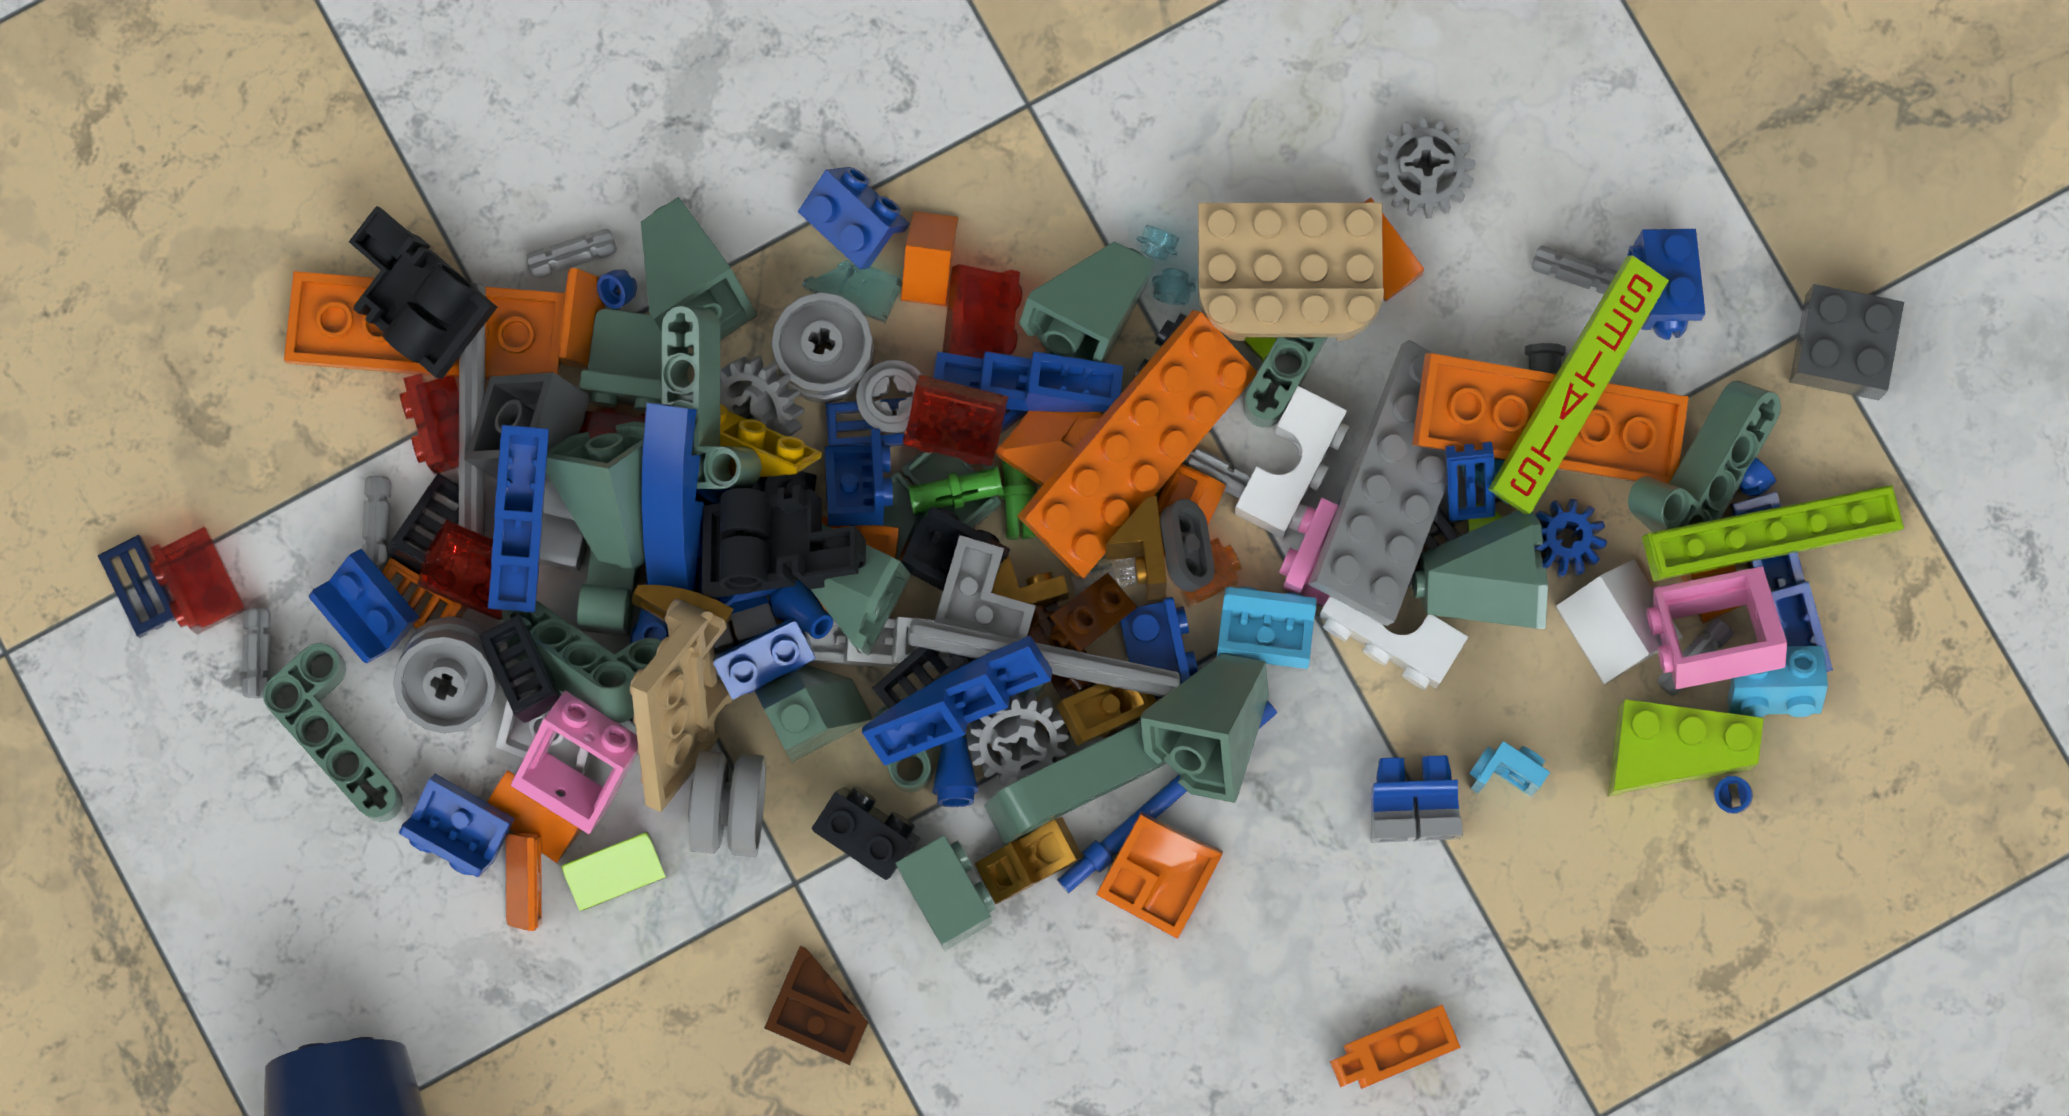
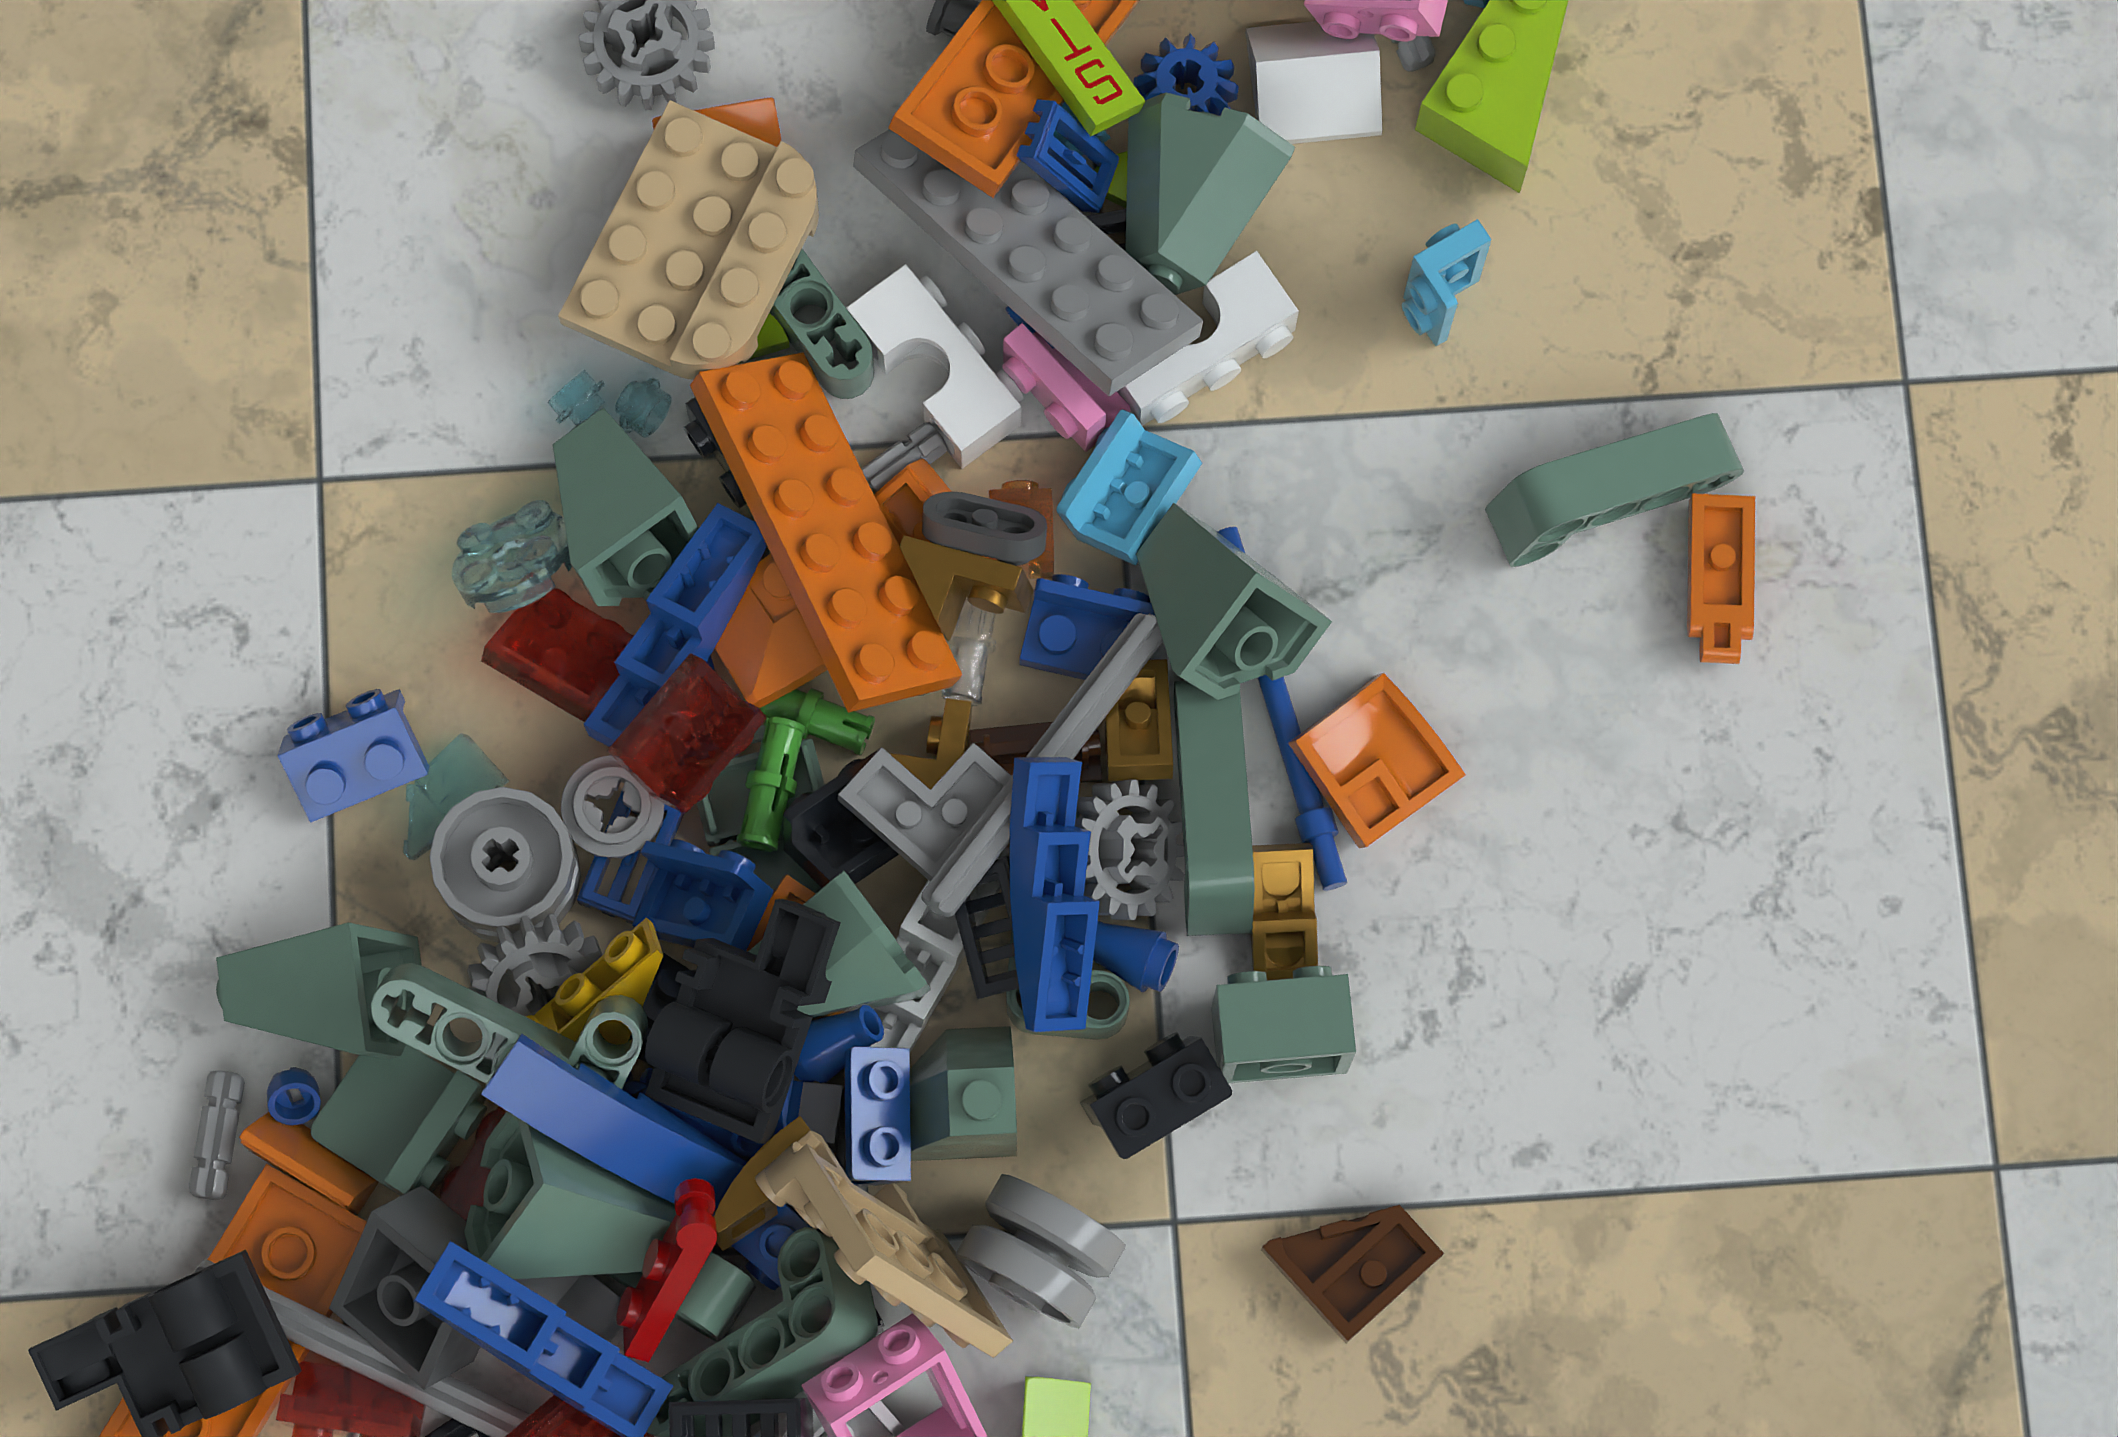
camera: 70 degrees left, 5 degrees down
orange slope [901,211,959,307] -> none
reddish brown hinge [1049,572,1137,652] -> none
hips [1371,755,1463,843] -> none
blue hinge [1714,776,1753,814] -> none
none -> clear light blue plate [452,500,573,613]
none -> red plate [616,1178,717,1363]
none -> sand green beam [1485,413,1744,567]

